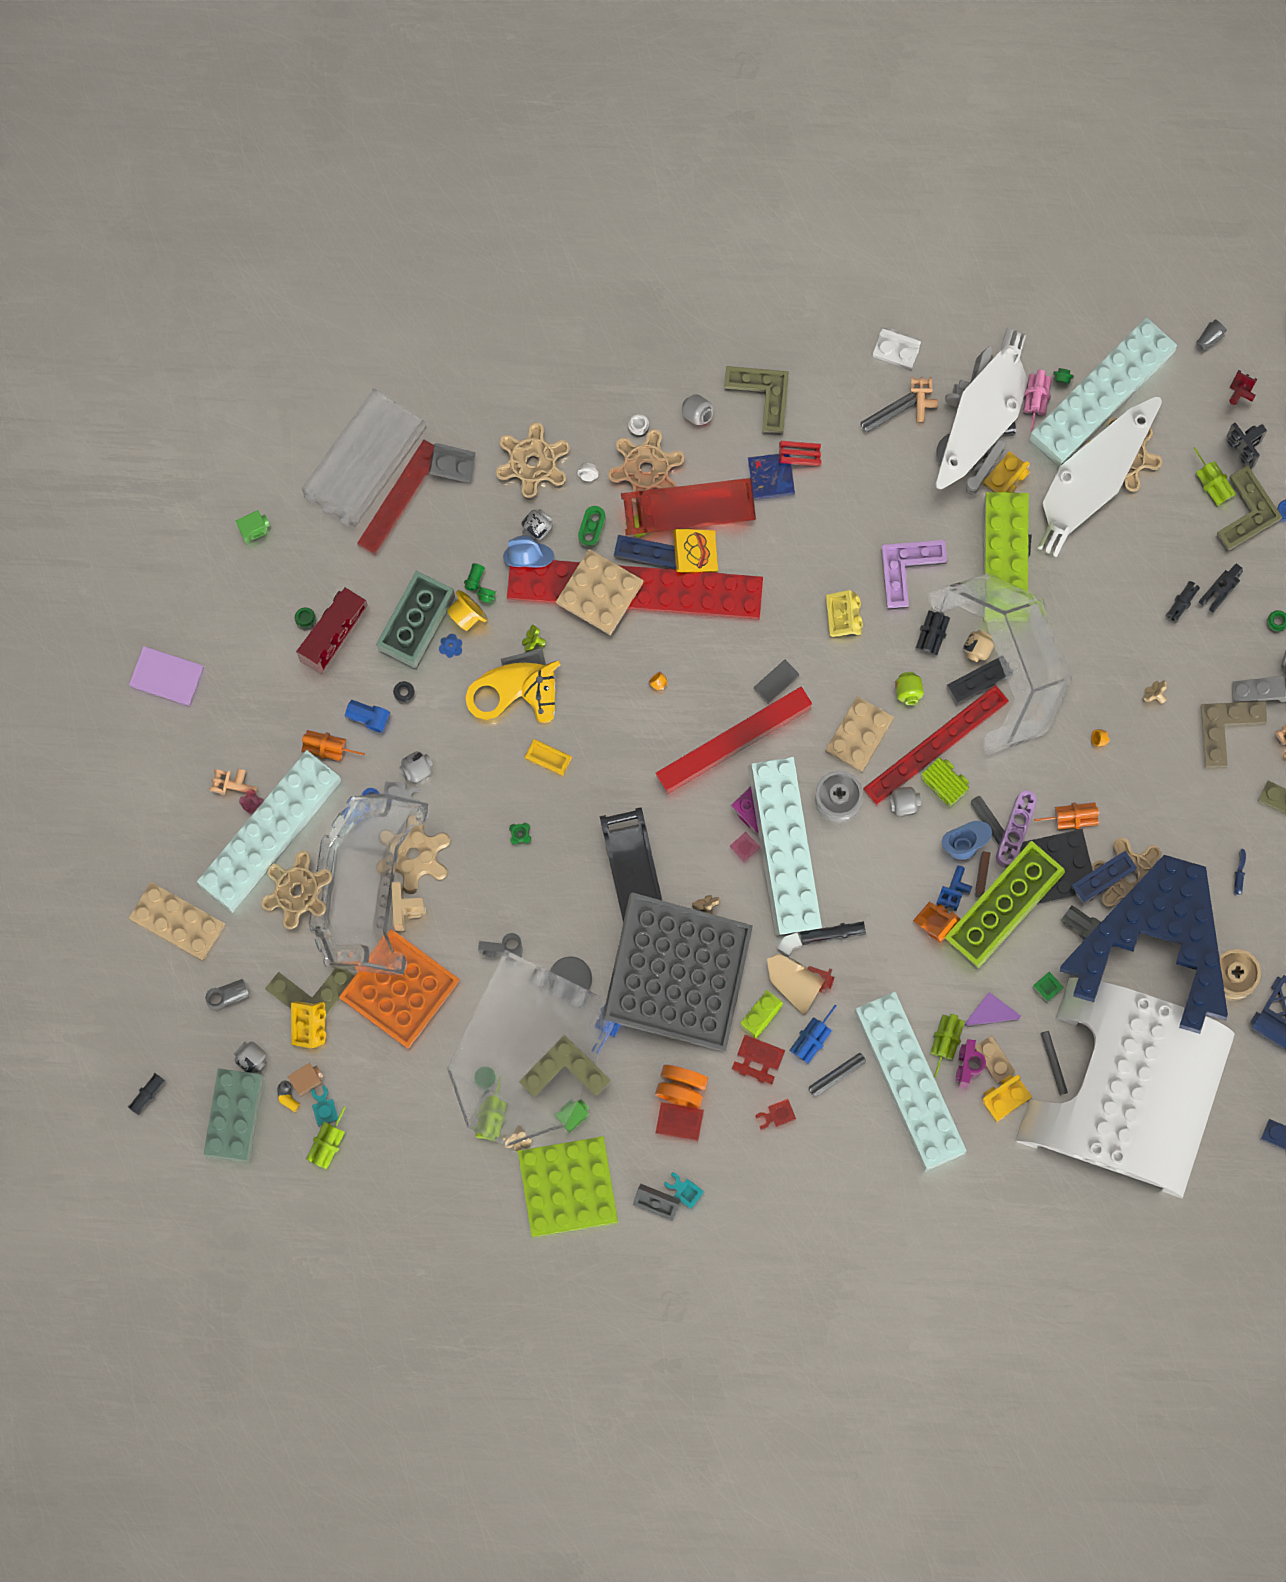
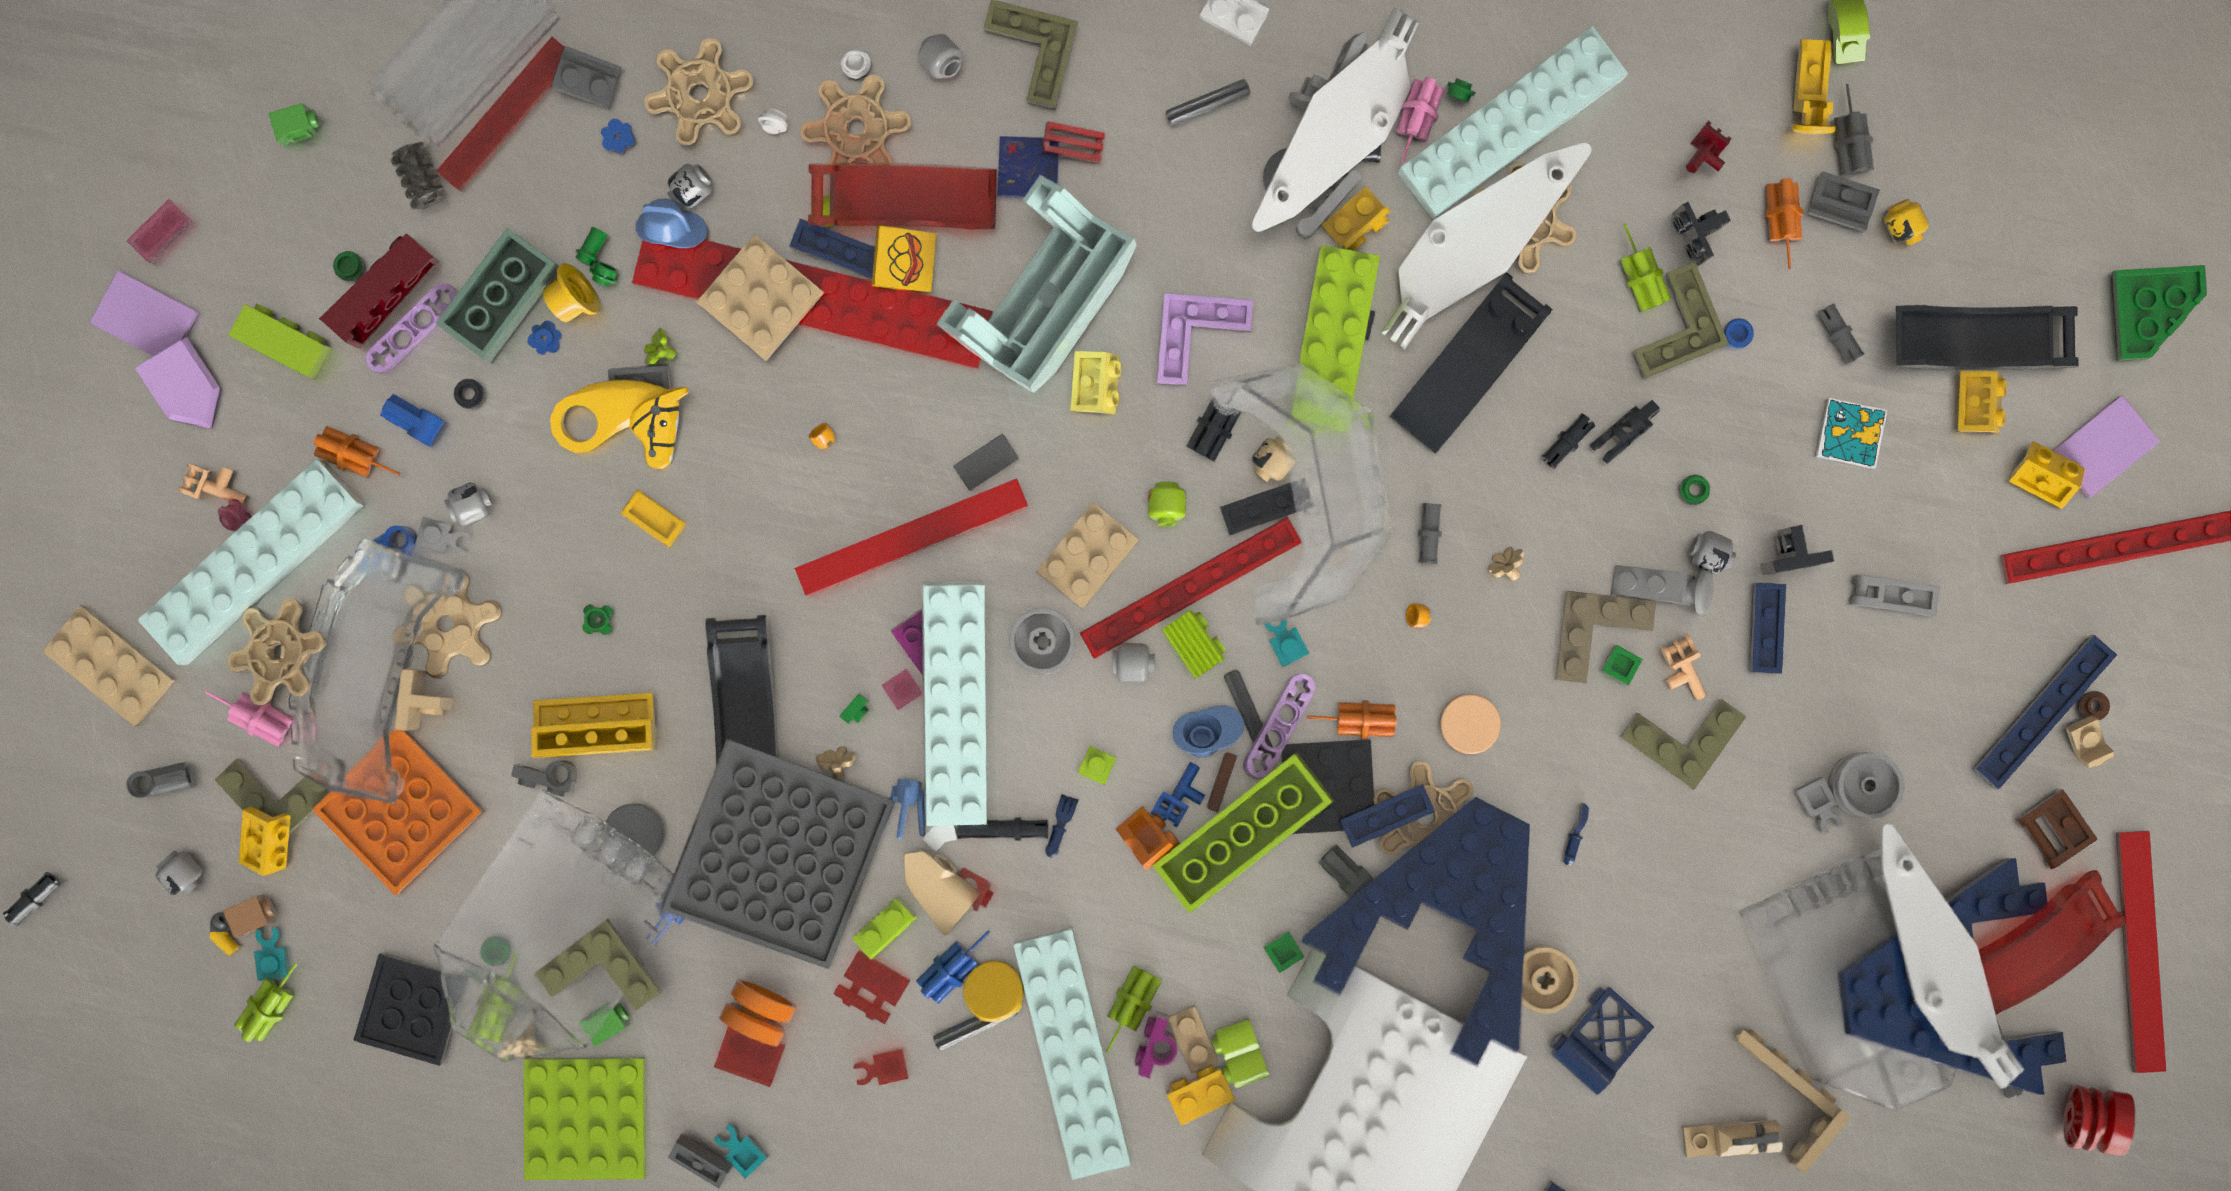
camera: 10 degrees right, 10 degrees up
sand green brick [204,1068,264,1163] -> none
green plate [578,506,606,548] -> none
light nougat arm [910,377,938,422] -> none
medium lavender tile [965,992,1021,1026] -> none
dark grey bar [1041,1031,1068,1095] -> none
dark grey cone [1196,319,1227,351] -> none
none -> clear pink plate [126,199,193,263]
none -> lavender tile [135,337,220,429]
none -> bright pink piece [205,691,294,747]
none -> lime brick [228,303,331,380]
none -> black plate [353,953,467,1066]
none -> lavender beam [365,283,458,374]
none -> clear smoke piece [391,142,444,210]
none -> yellow brick [531,693,657,758]
none -> blue plant [601,118,635,153]
none -> green plate [839,693,870,724]
none -> medium blue plant [882,779,925,840]
none -> light aqua wedge [937,175,1137,393]
none -> yellow tile [963,961,1024,1022]
none -> dark blue piece [1045,794,1079,858]
none -> lime plate [1078,746,1117,785]
none -> lime brick [1211,1018,1270,1088]
none -> teal plate [1264,611,1310,667]
none -> black windscreen [1390,272,1553,454]
none -> dark grey pin [1418,503,1442,564]
none -> light nougat tile [1440,694,1501,754]
none -> green plate [1601,645,1643,686]

